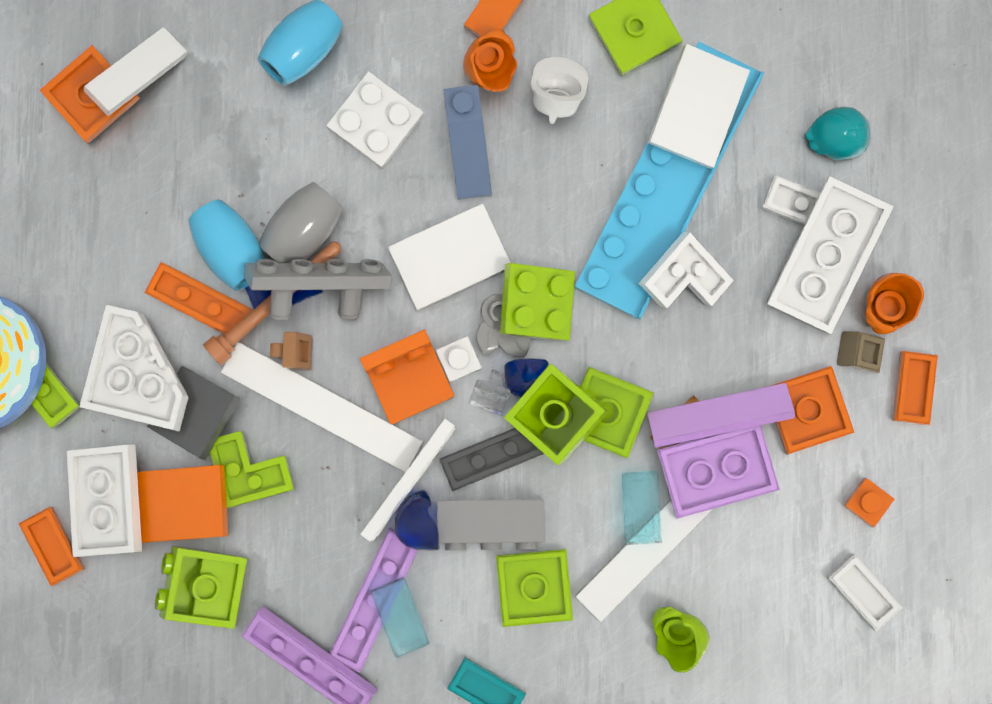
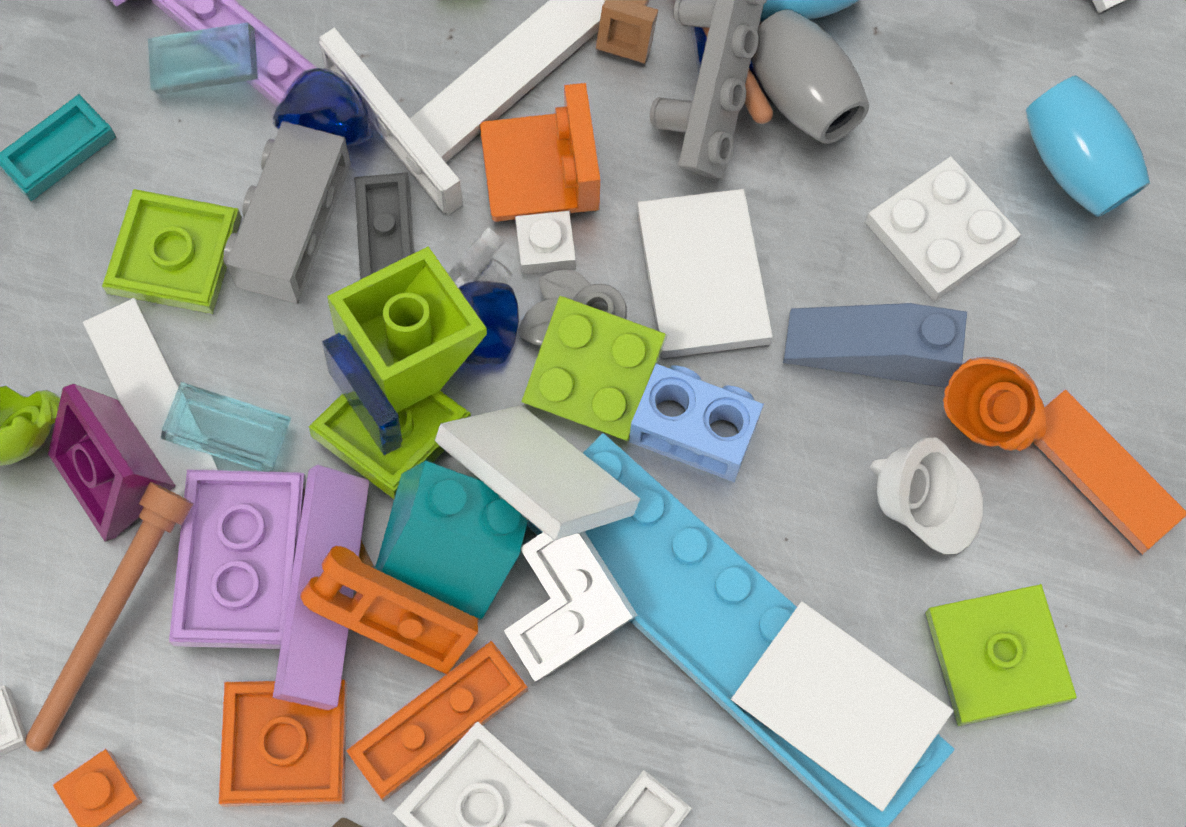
camera: 105 degrees right, 15 degrees down
none -> nougat piece [26,482,193,752]
none -> magenta slope [48,384,176,542]
none -> orange plate [300,546,478,674]
none -> clear blue tile [322,332,402,456]
none -> orange tile [346,640,528,802]
none -> teal slope [375,461,528,620]
none -> white tile [435,405,640,541]
none -> light blue brick [629,364,764,483]

